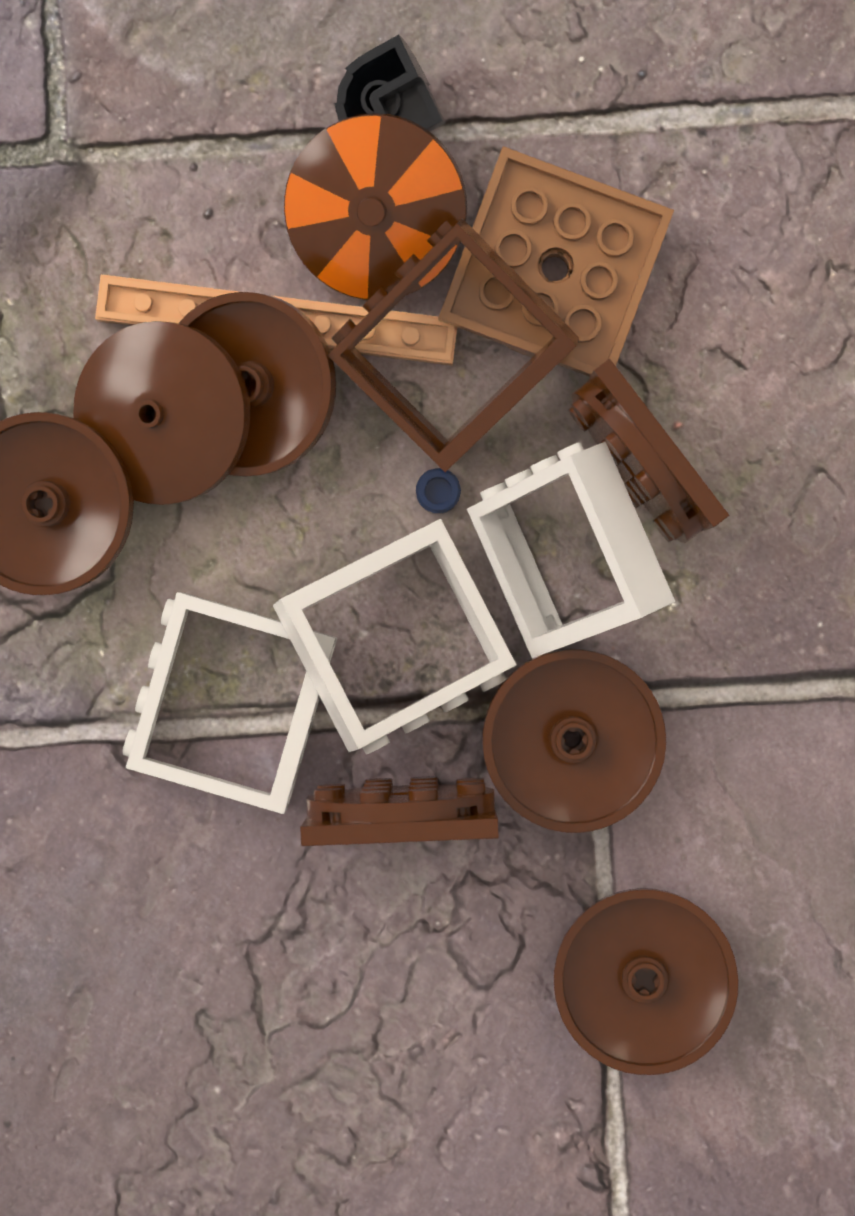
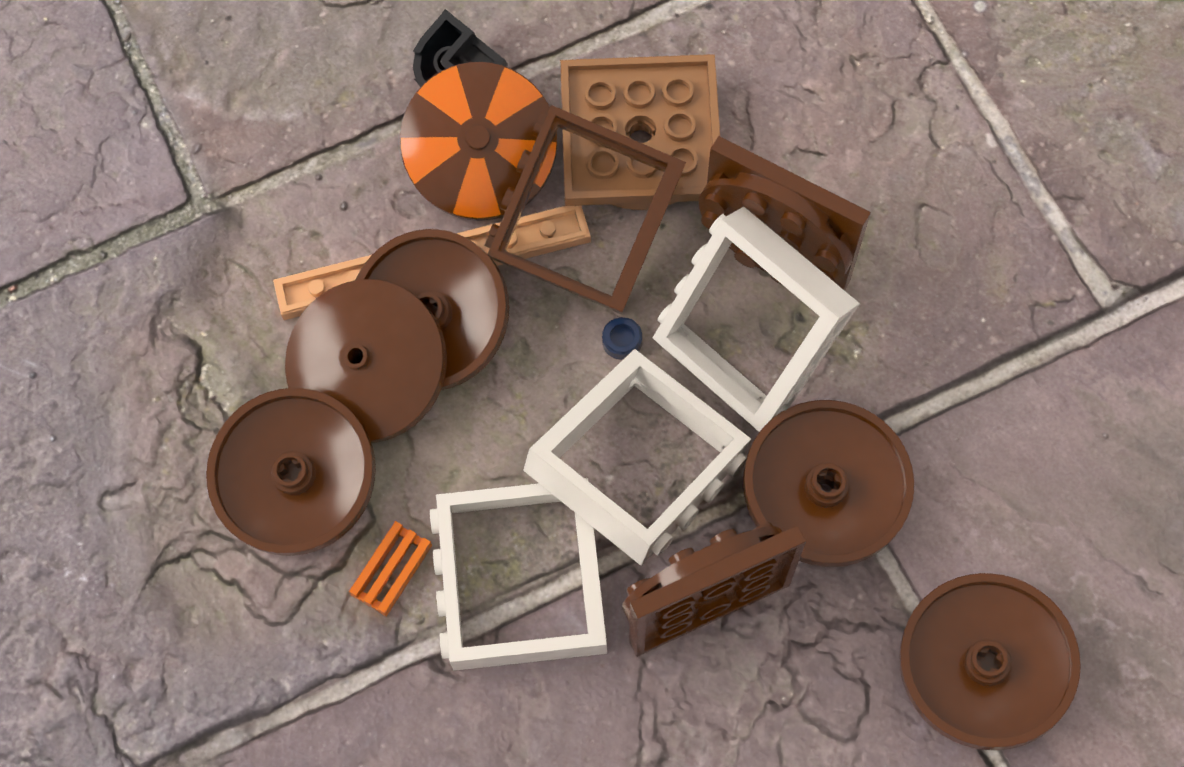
camera: 15 degrees left, 20 degrees down
none -> orange tile [349,521,432,617]

